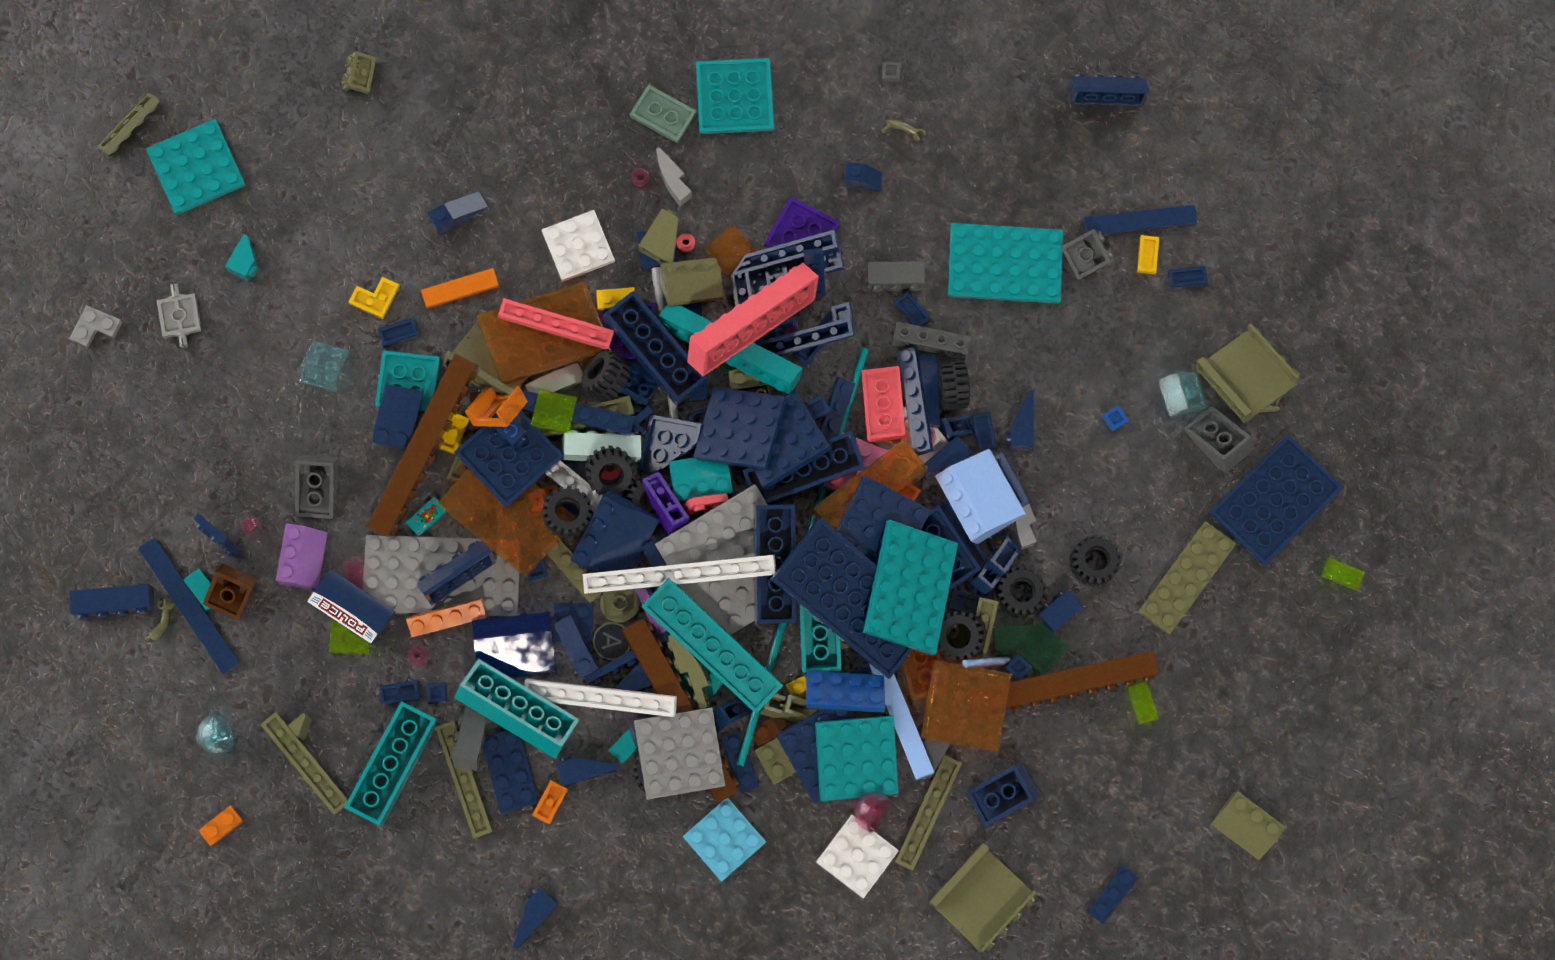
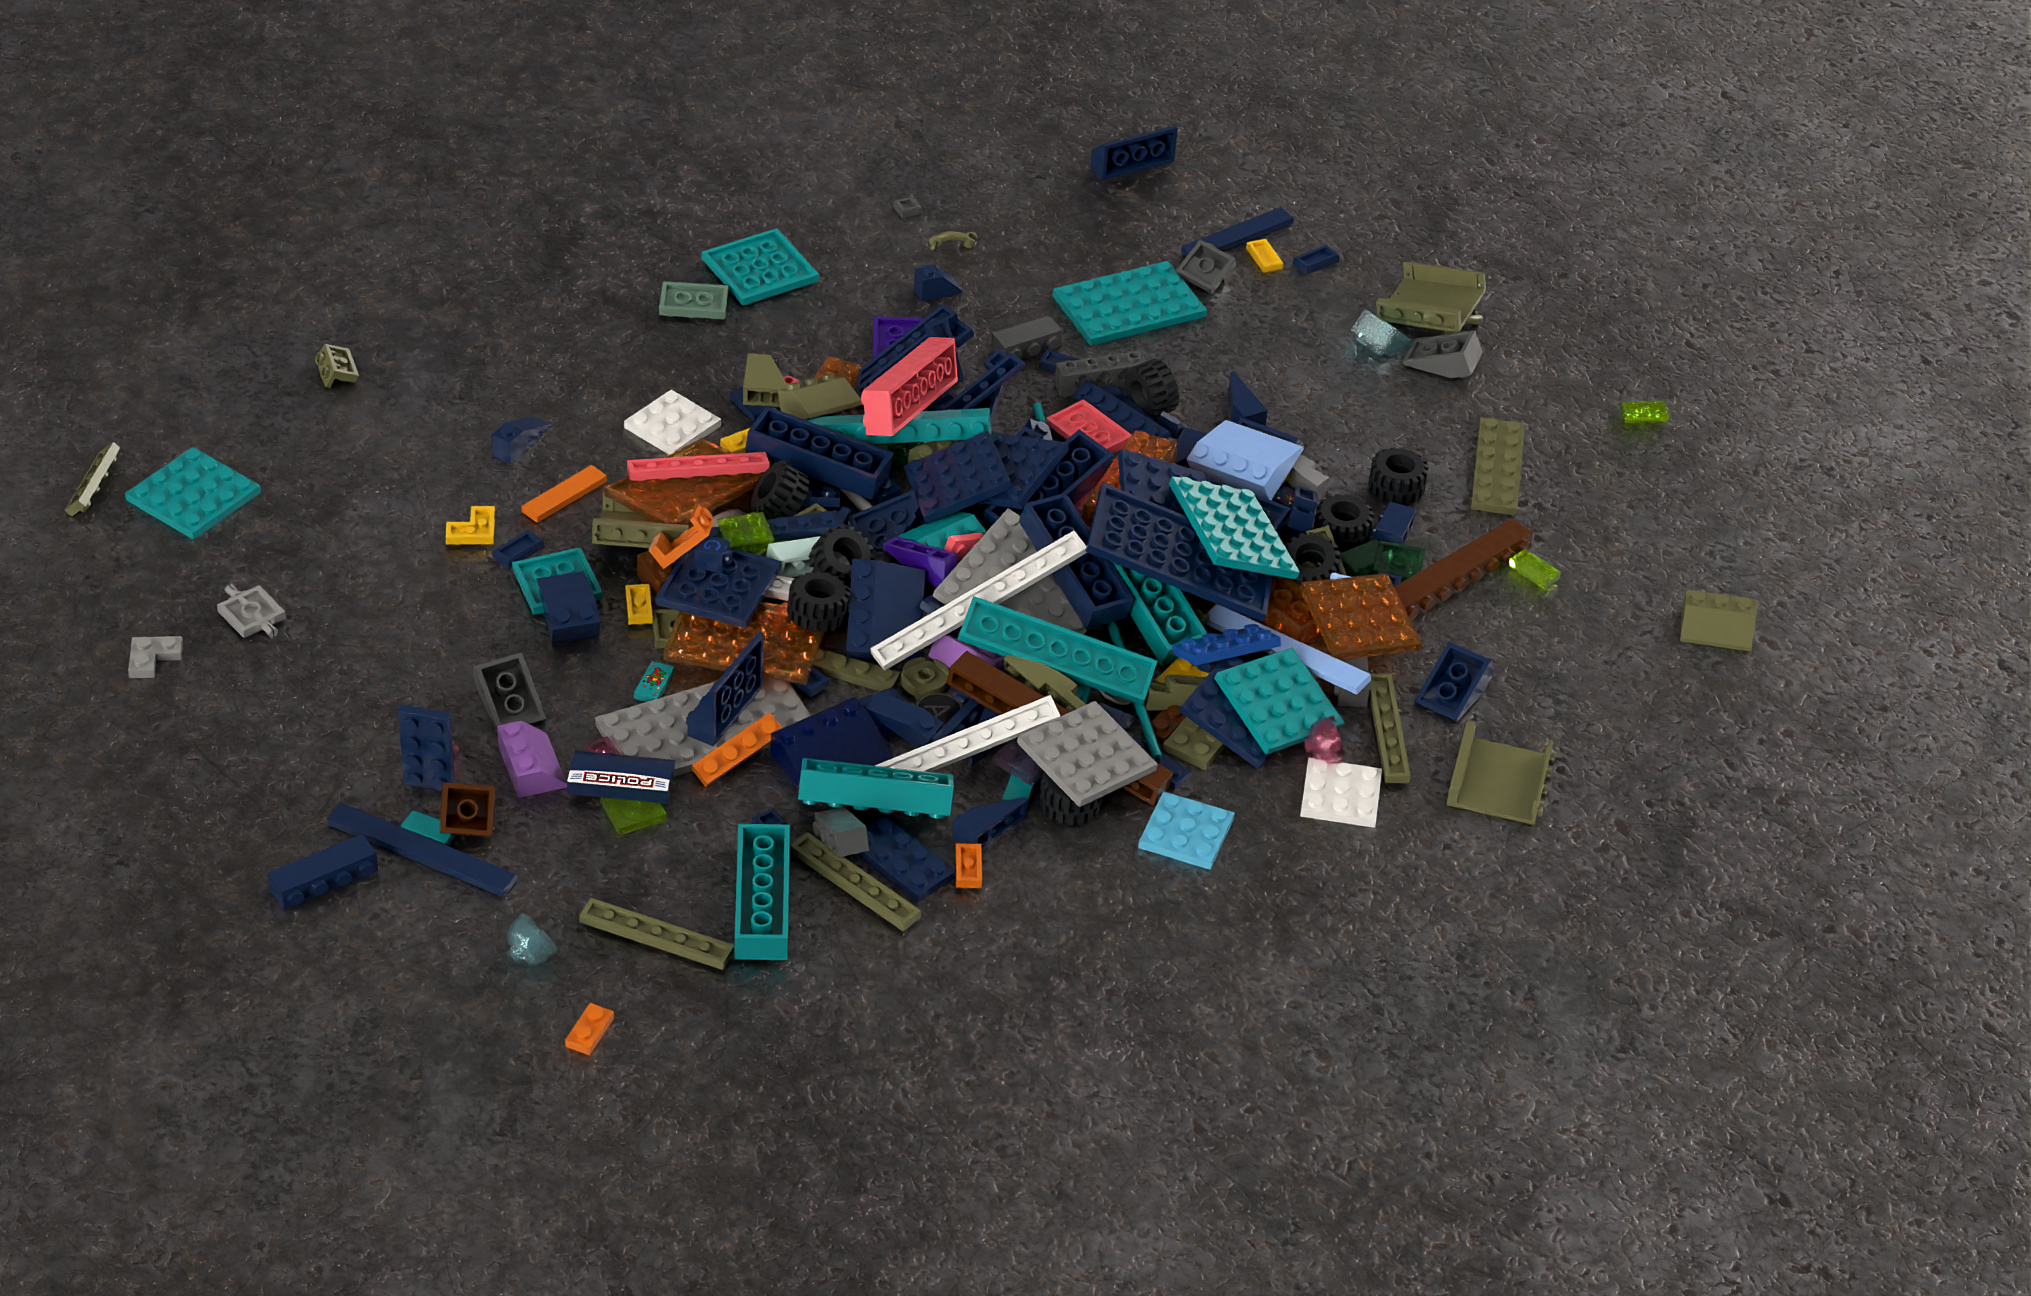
camera: 25 degrees left, 35 degrees down
olive piece [145,599,173,641] -> none
teal slope [225,234,258,282] -> none
olive slope [289,713,312,741] -> none
clear light blue bracket [300,341,349,392] -> none
reddish brown brick [367,354,479,537] -> none
dark blue tile [379,680,421,706] -> none
clear pink plate [408,646,428,666] -> none
dark blue slope [513,888,559,950] -> none
clear pink plate [631,168,649,187] -> none
light grey slope [656,147,692,207] -> none
dark blue tile [970,411,998,453] -> none
dark blue plate [1087,865,1139,925] -> none
blue plate [1102,405,1129,432] -> none
dark blue plate [1209,434,1344,567] -> none

